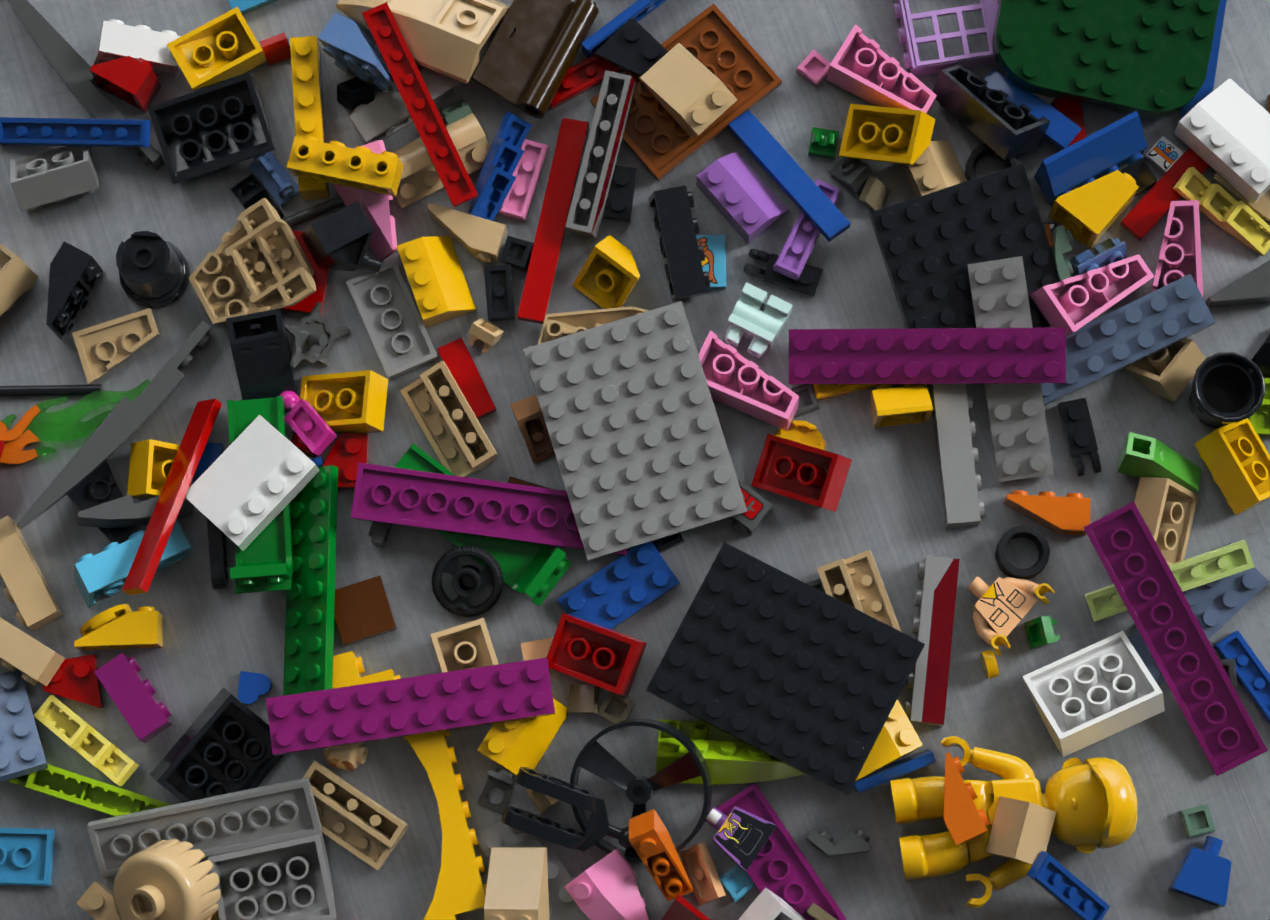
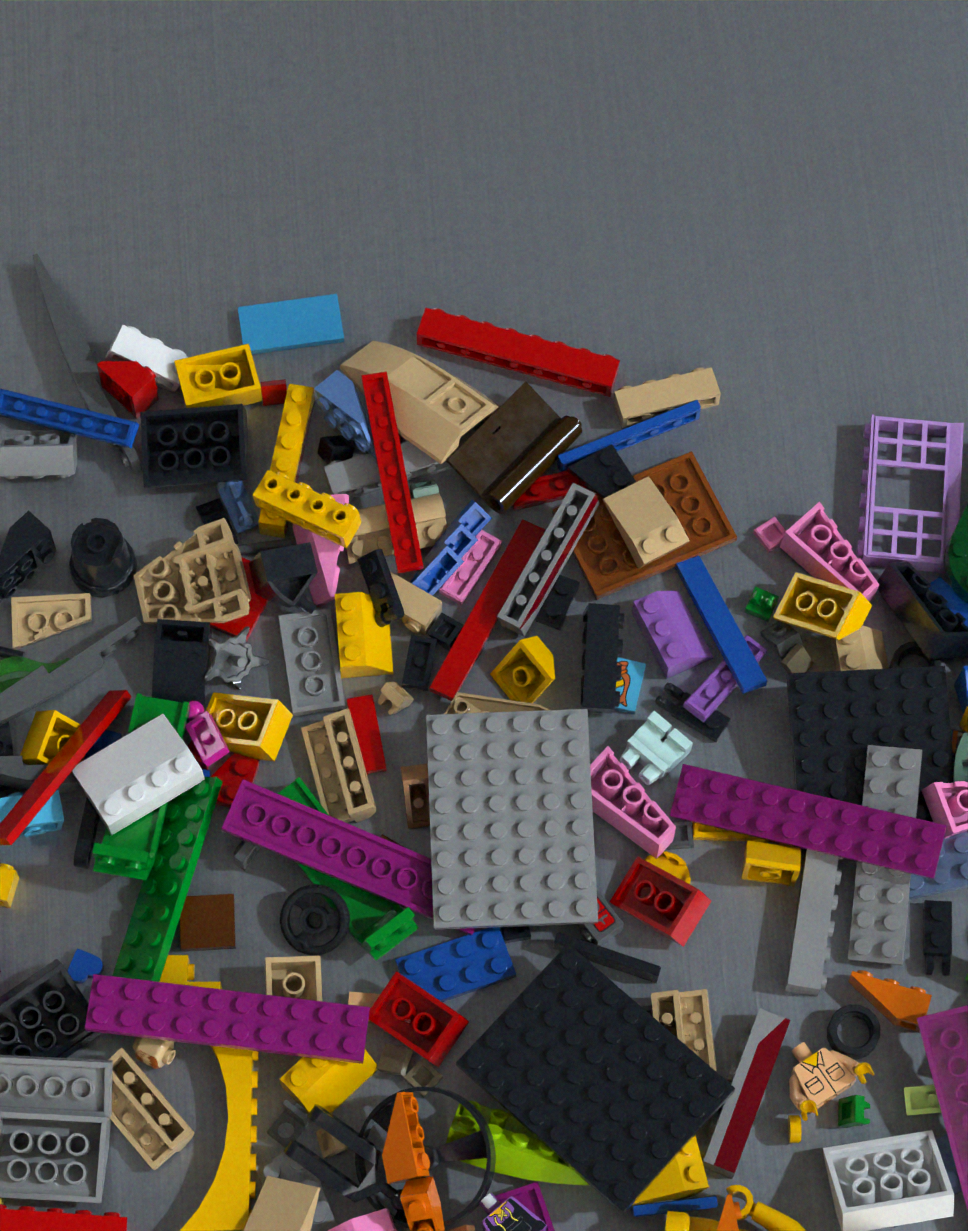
camera: 10 degrees right, 10 degrees down
none -> black plate [357,549,404,627]
none -> orange slope [382,1092,430,1184]
none -> black tile [553,933,661,984]

